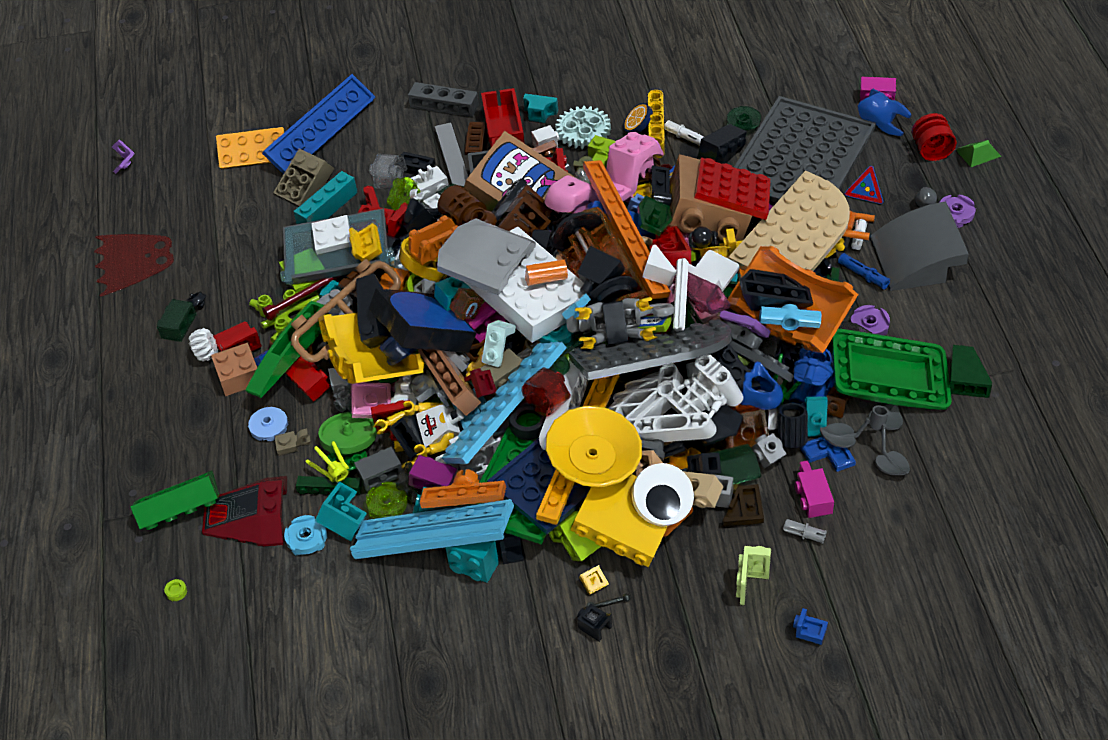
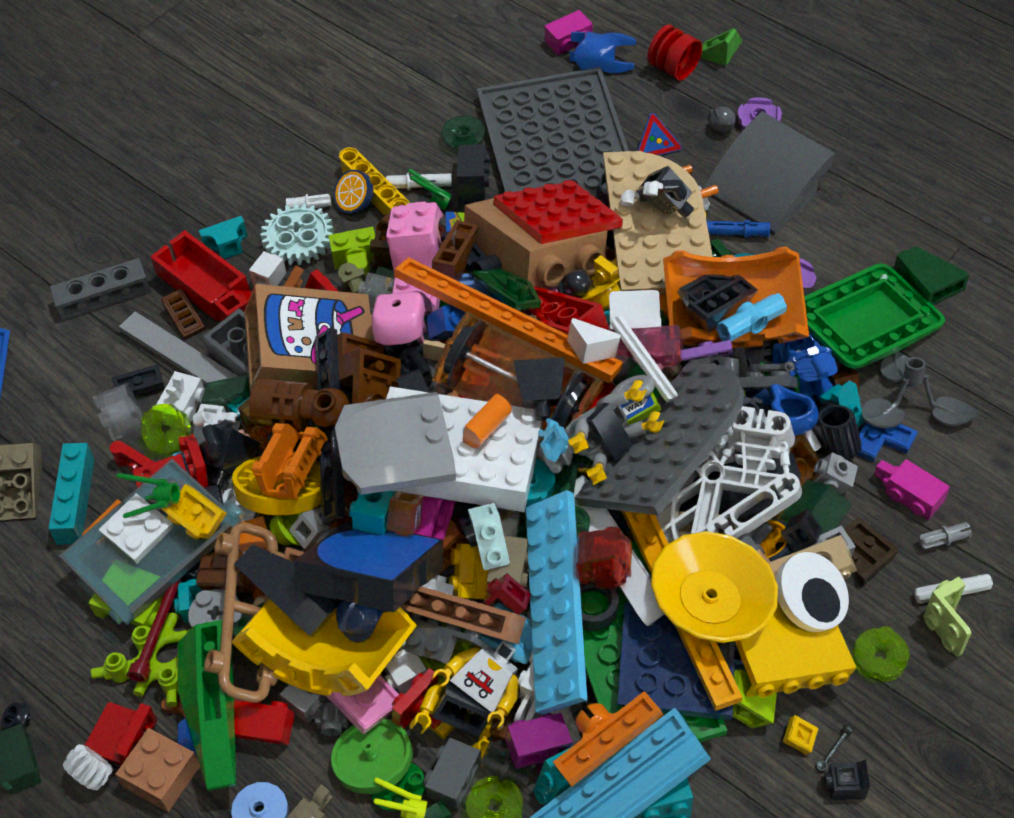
camera: 40 degrees left, 5 degrees up
none -> green plant [116,473,180,518]
none -> white axle [286,194,331,209]
none -> green plant [408,169,452,211]
none -> reddish brown slope [432,220,479,282]
none -> black torso [620,166,694,218]
none -> dark grey piece [750,361,795,372]
none -> clear neon green plate [853,626,910,682]
none -> white axle [914,574,993,604]

